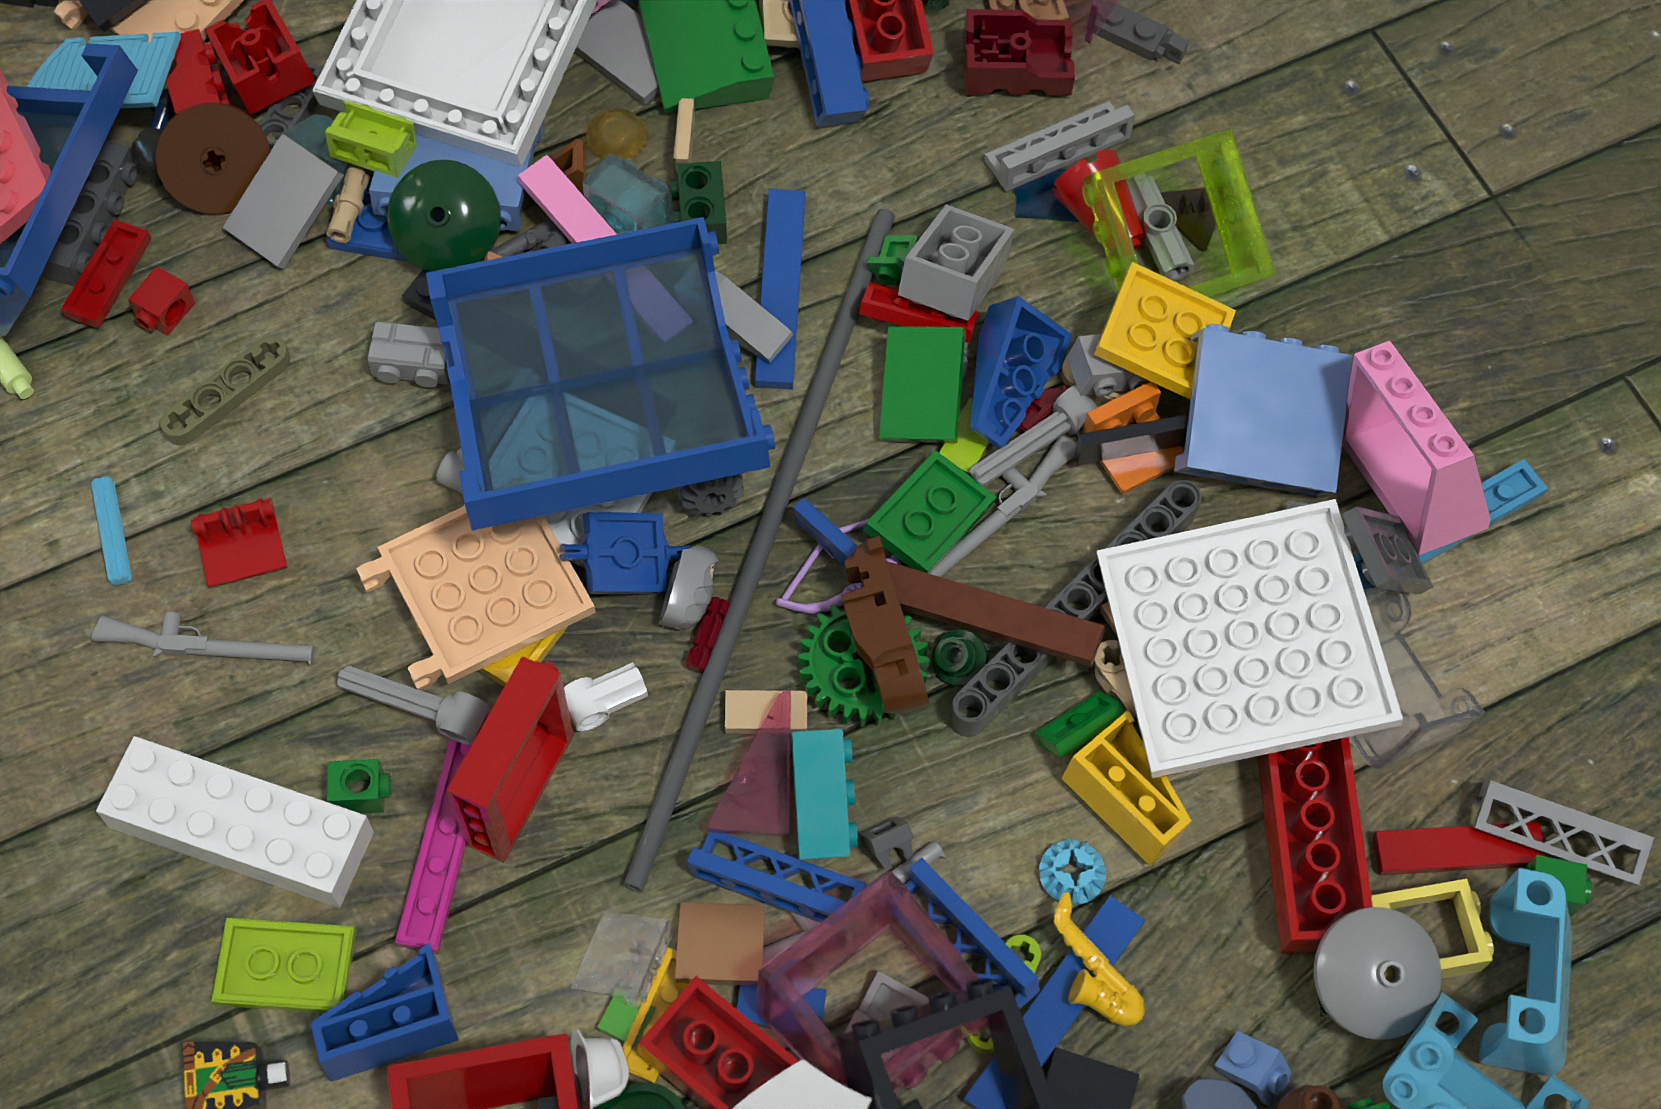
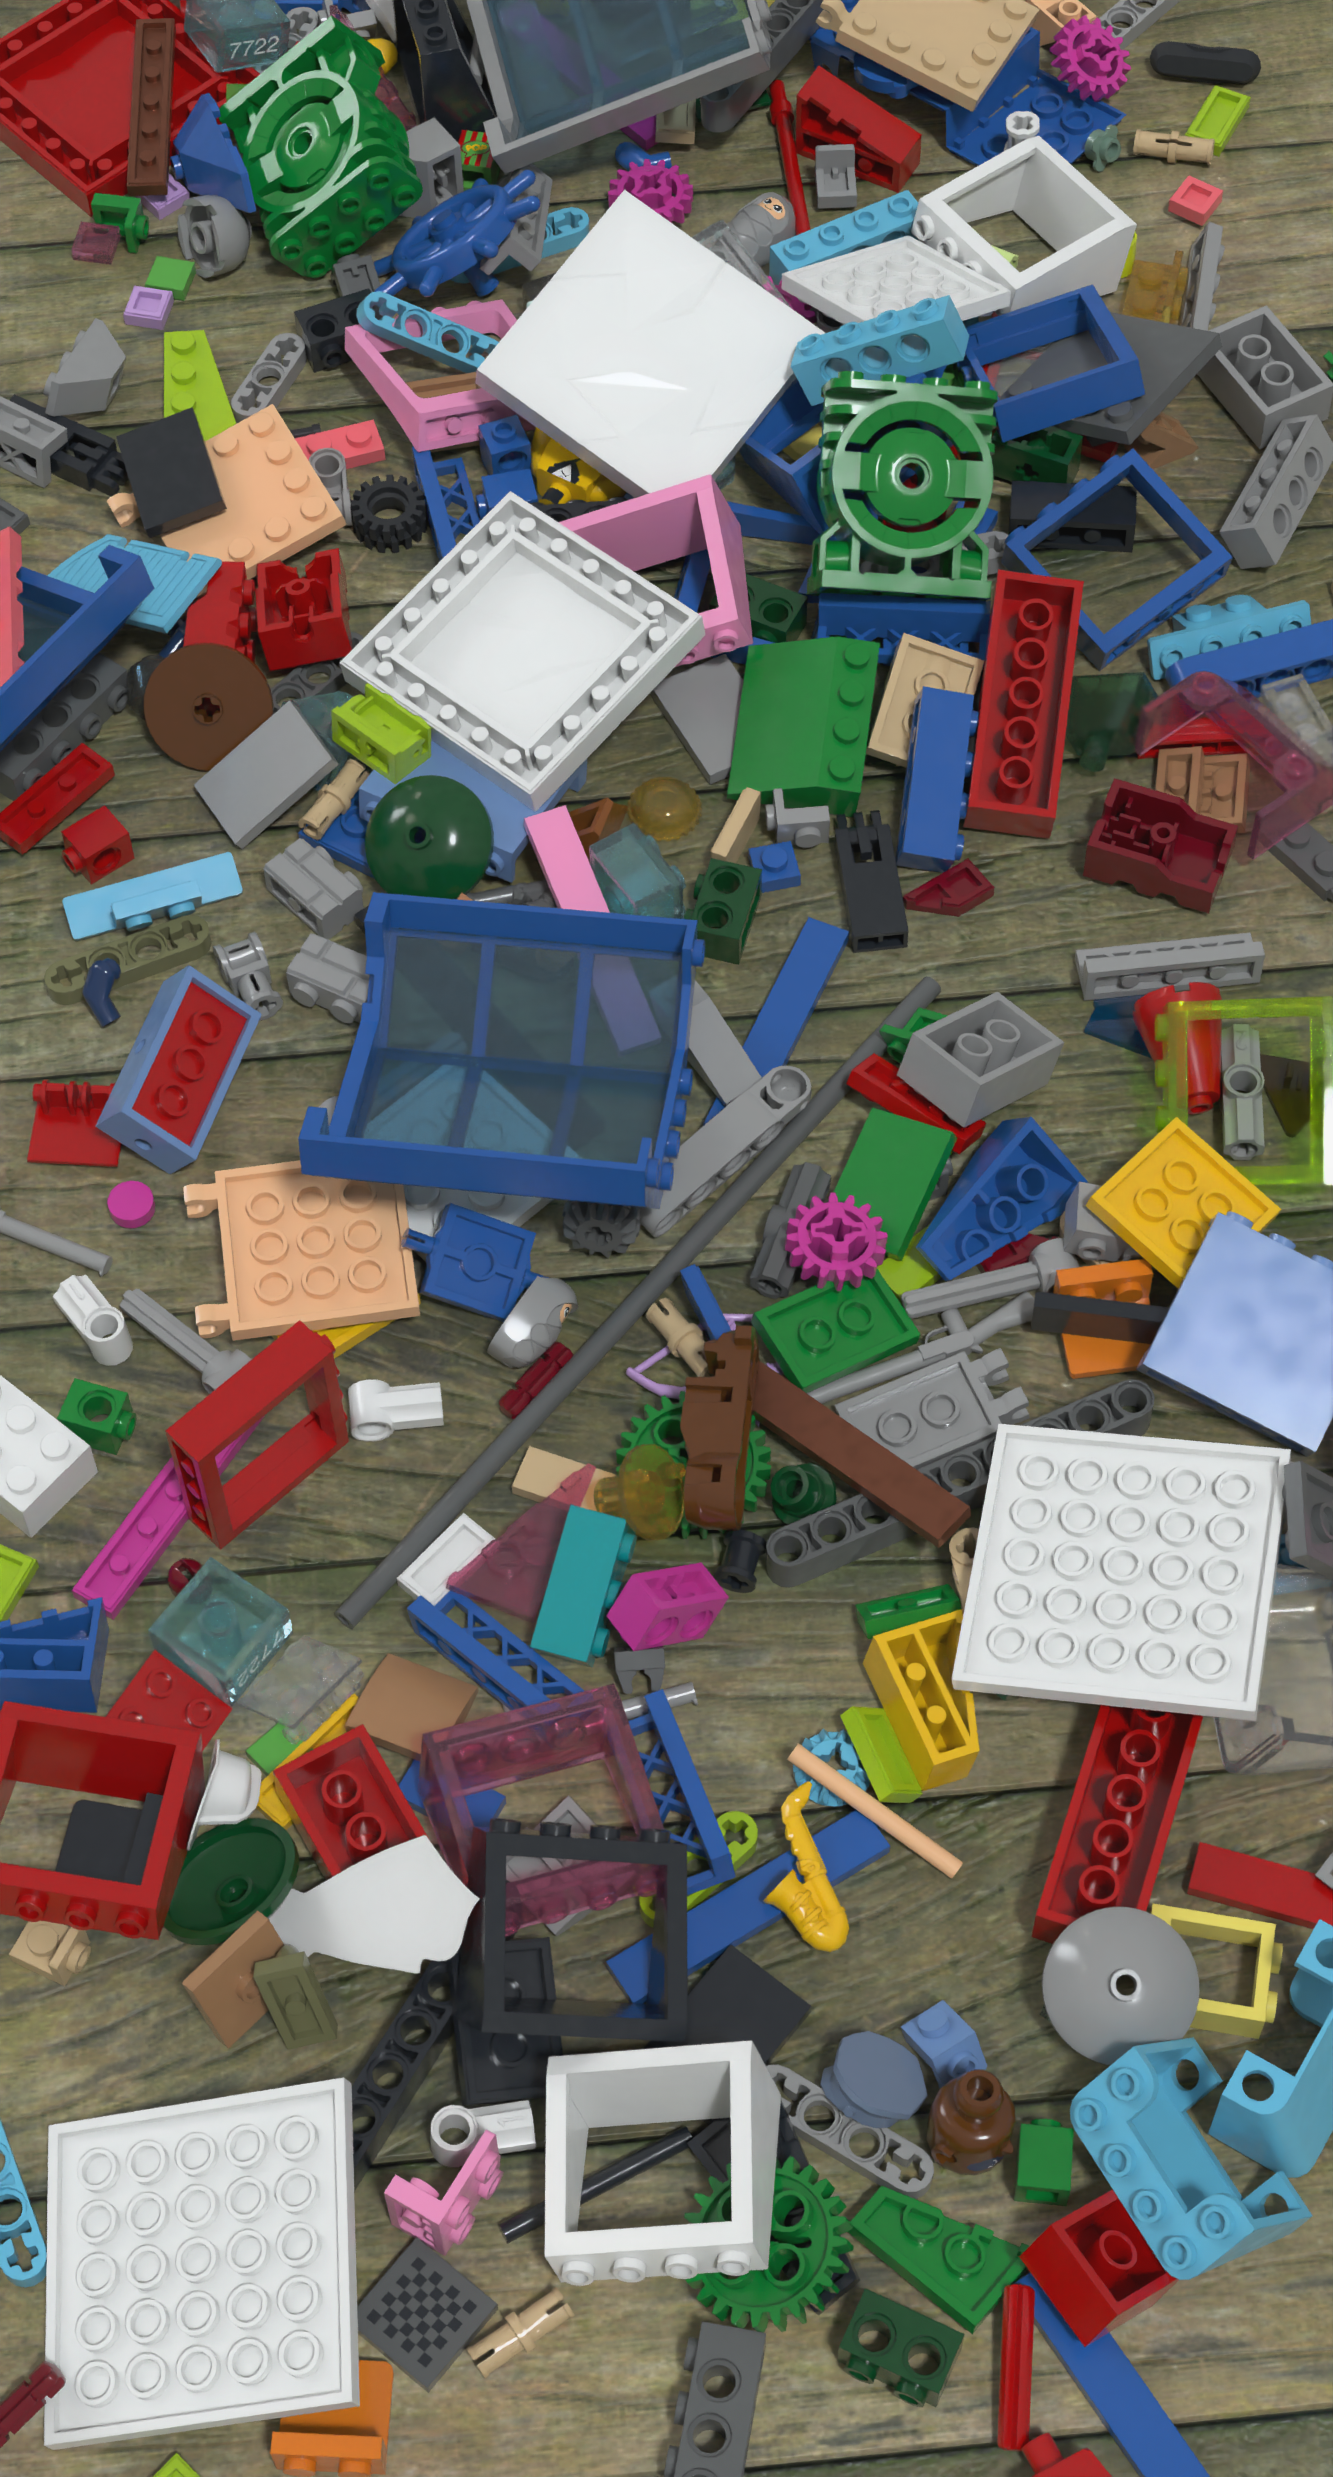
camera: 25 degrees right, 5 degrees down
none -> white piece [53,1275,133,1366]
none -> medium azure bracket [62,852,243,941]
none -> dark blue arm [83,958,121,1027]
none -> brick [95,965,262,1174]
none -> red hinge [105,1649,232,1752]
none -> dark pink tile [107,1181,155,1228]
none -> clear light blue brick [148,1557,293,1707]
none -> dark red hinge [168,1558,208,1601]
none -> light grey connector [213,932,283,1021]
none -> light grey brick [263,838,364,940]
none -> white tile [397,1513,499,1606]
none -> clear yellow piece [594,1444,686,1541]
none -> dark pink brick [606,1562,729,1651]
none -> light grey piece [639,1066,812,1237]
none -> tan pin [646,1298,715,1377]
none -> black bush [713,1529,767,1593]
none -> blue plate [748,841,801,893]
none -> dark grey piece [750,1162,831,1299]
none -> light grey bracket [765,788,830,848]
none -> dark pink gear [784,1193,888,1291]
none -> light nougat bar [787,1743,963,1879]
none -> black hinge [834,810,909,953]
none -> light grey tile [835,1348,1029,1470]
none -> lime tile [840,1706,923,1803]
none -> dark red tile [903,858,995,917]

